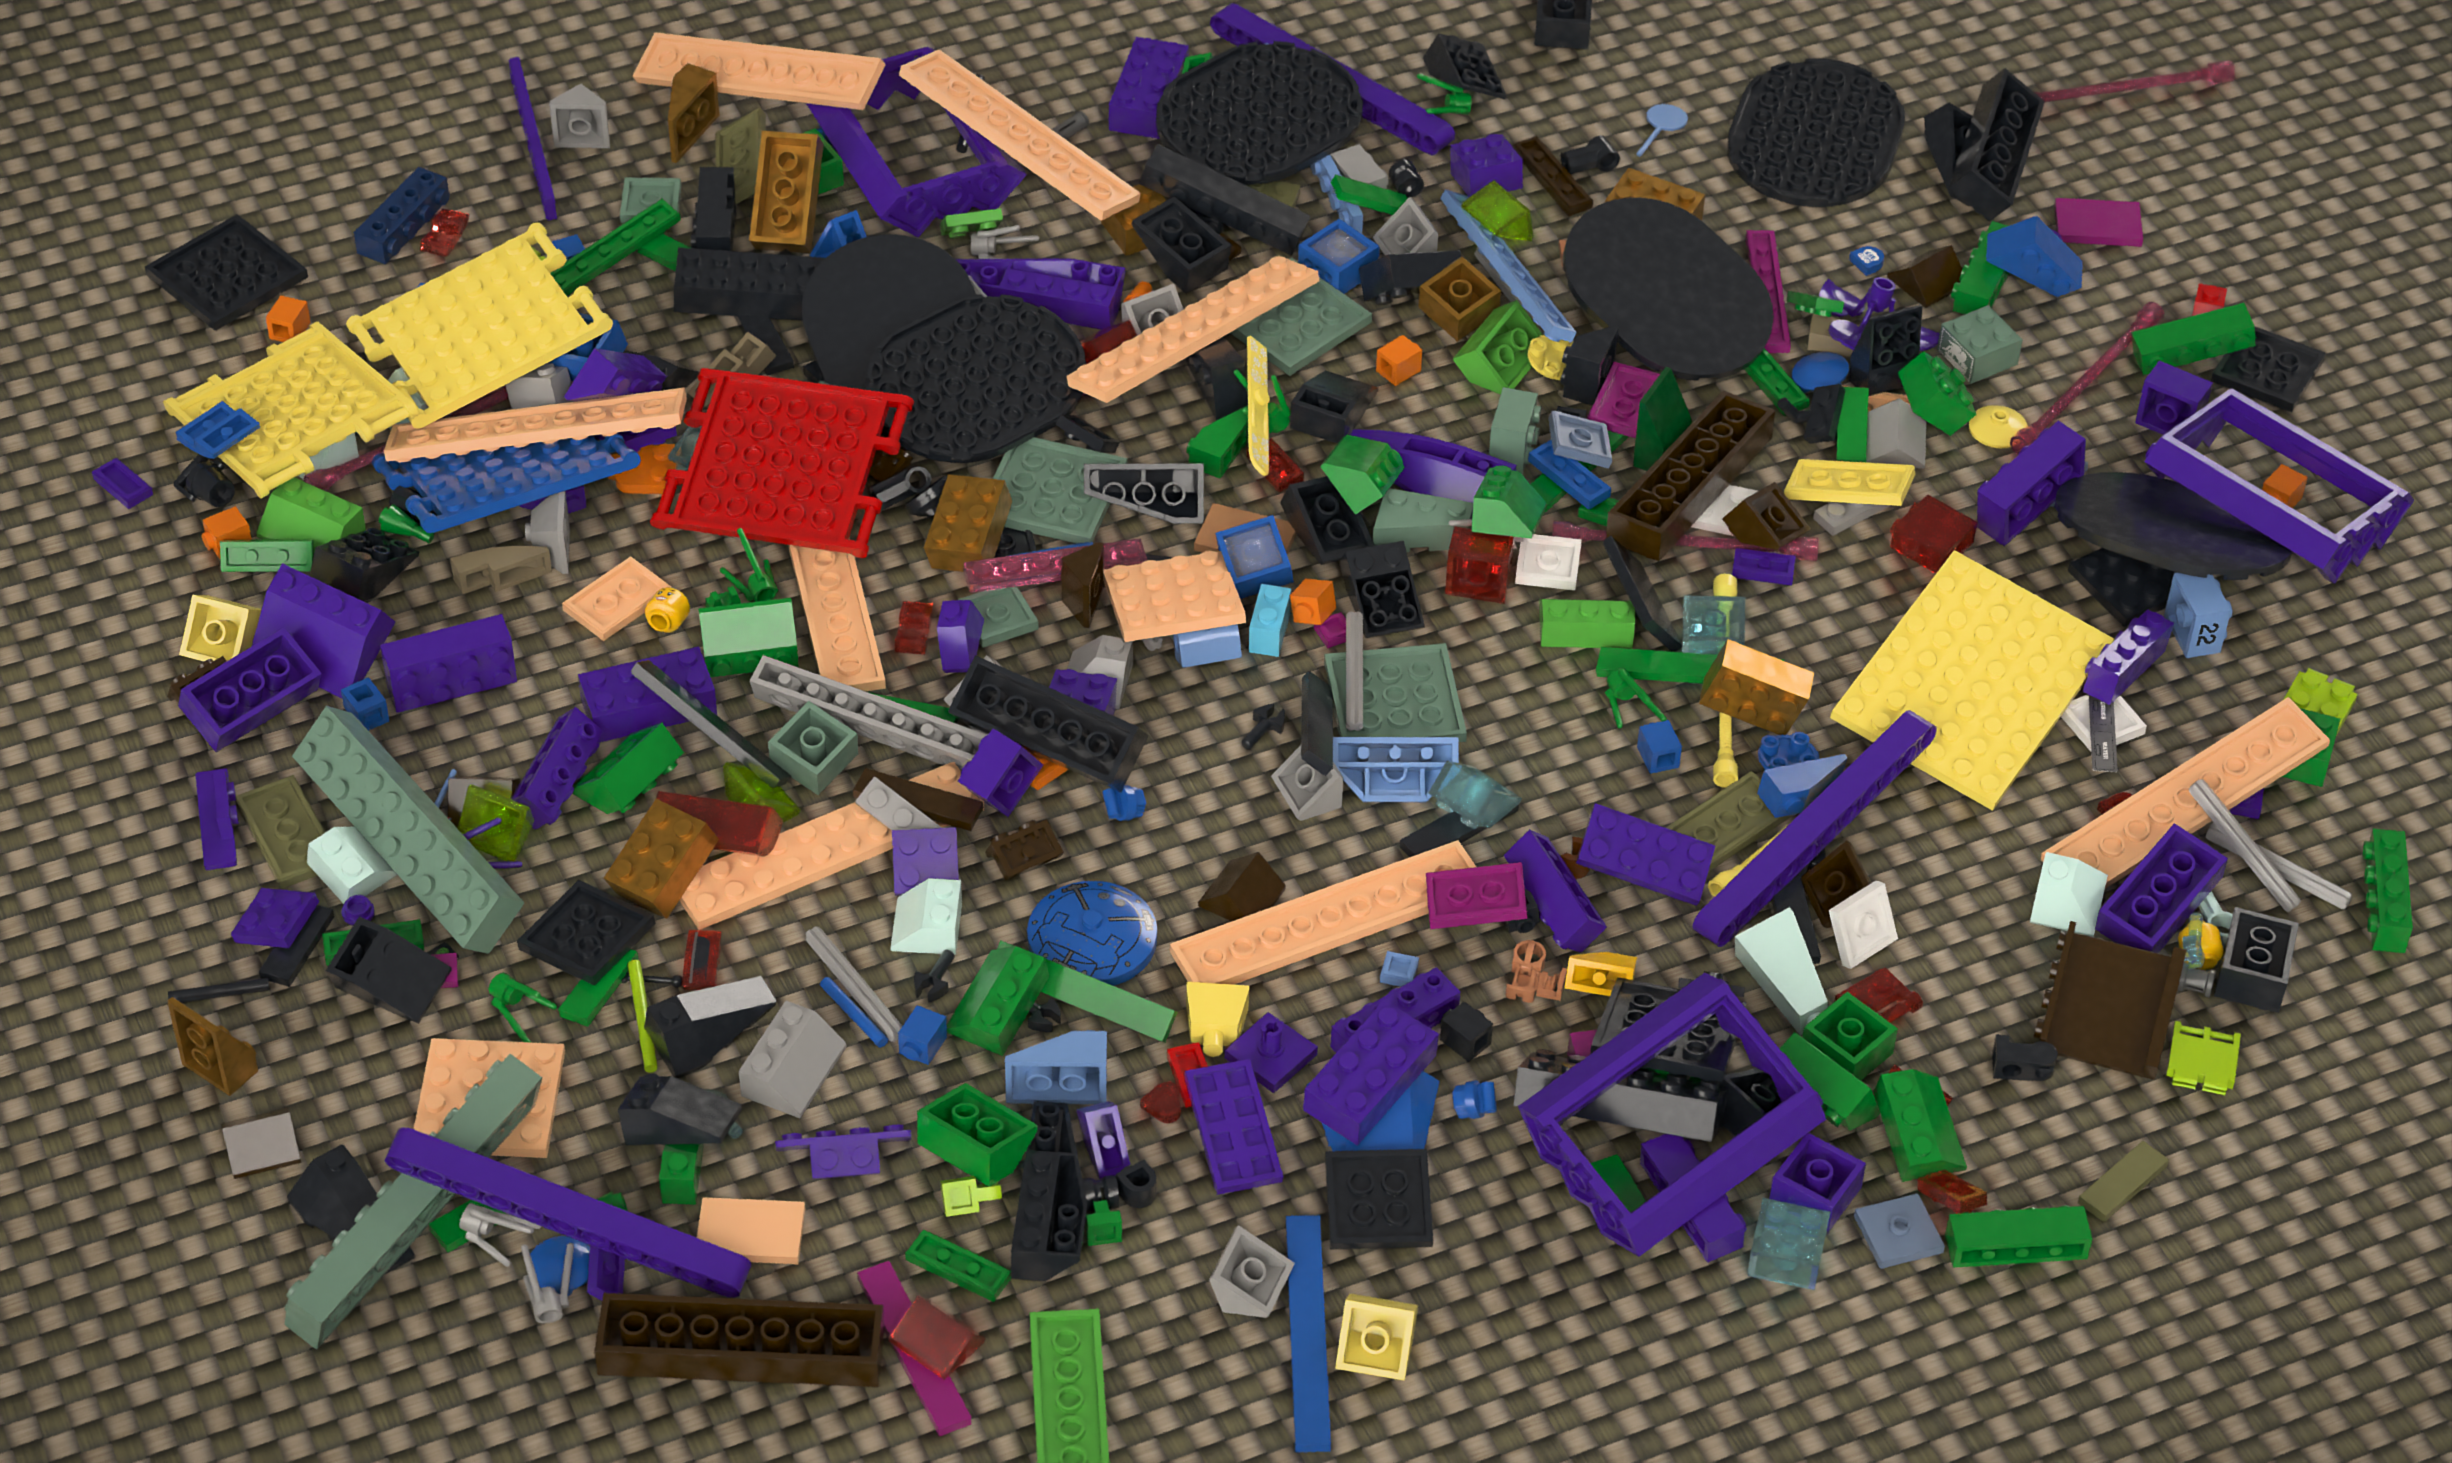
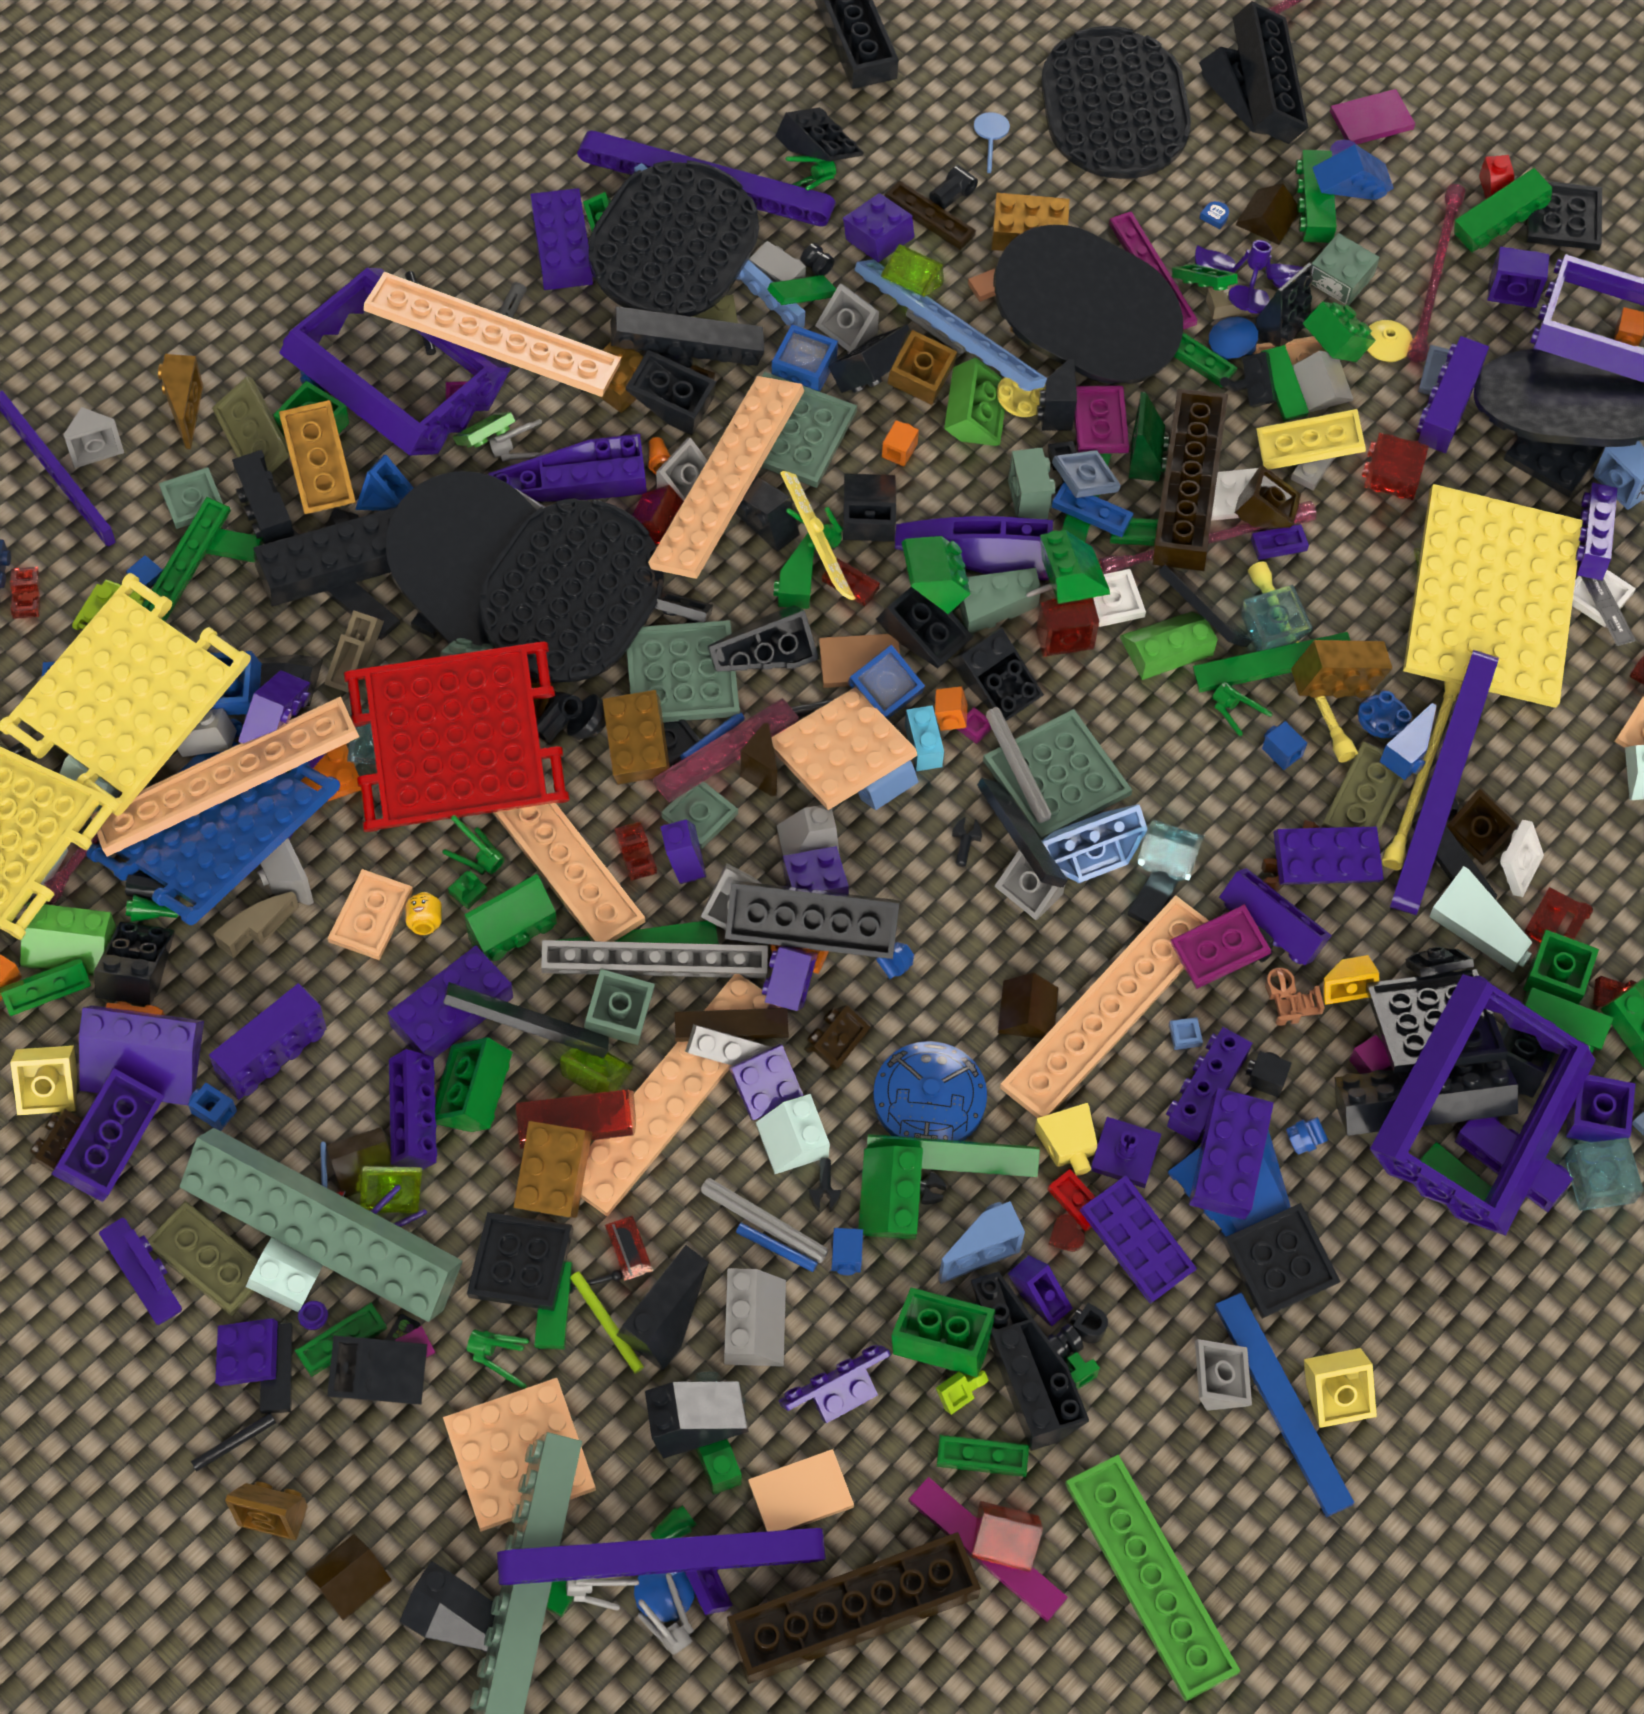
camera: 25 degrees left, 15 degrees up
light nougat plate [632,33,885,110] -> none

